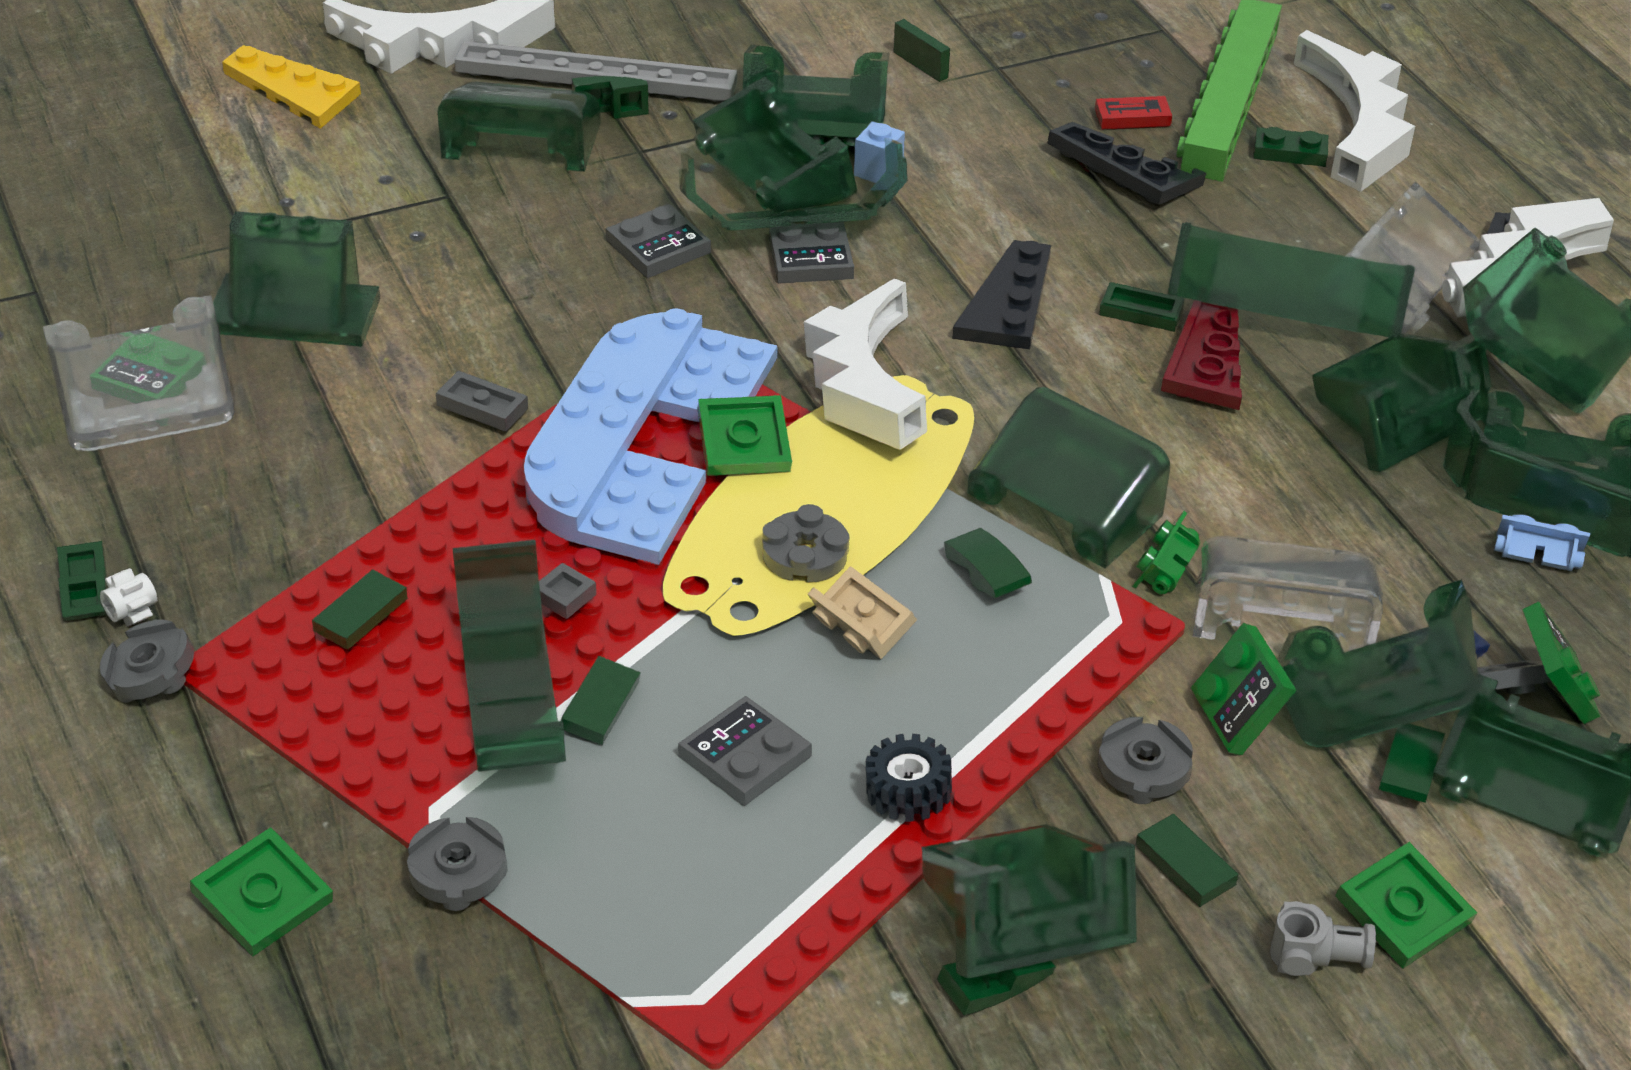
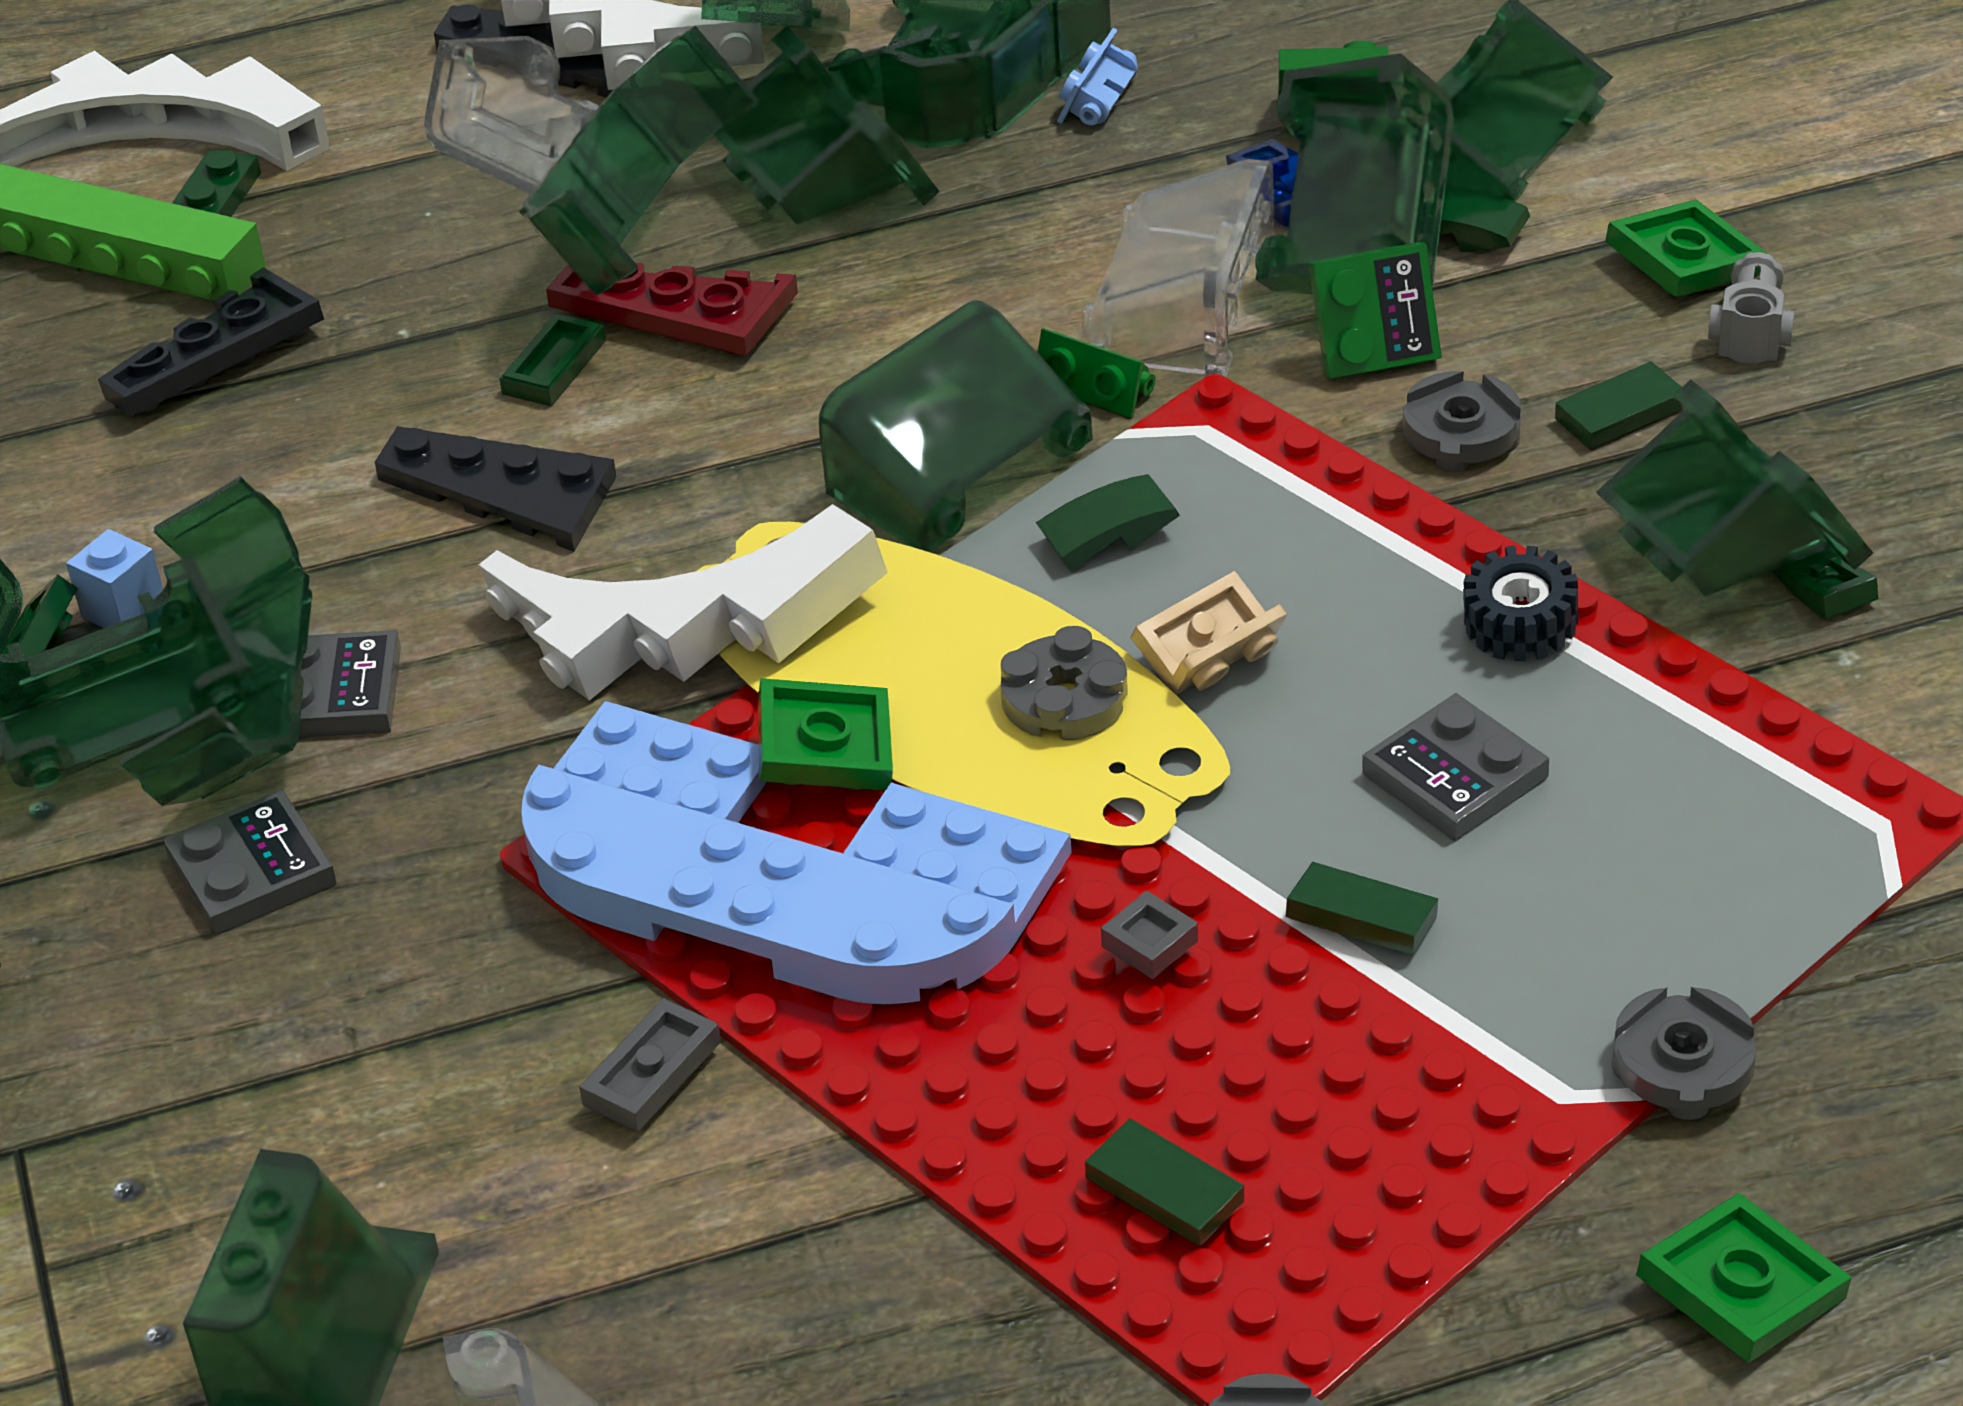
camera: 80 degrees left, 0 degrees up
clear green windscreen [452,540,566,772] -> none
red tile [1095,96,1172,129] -> none

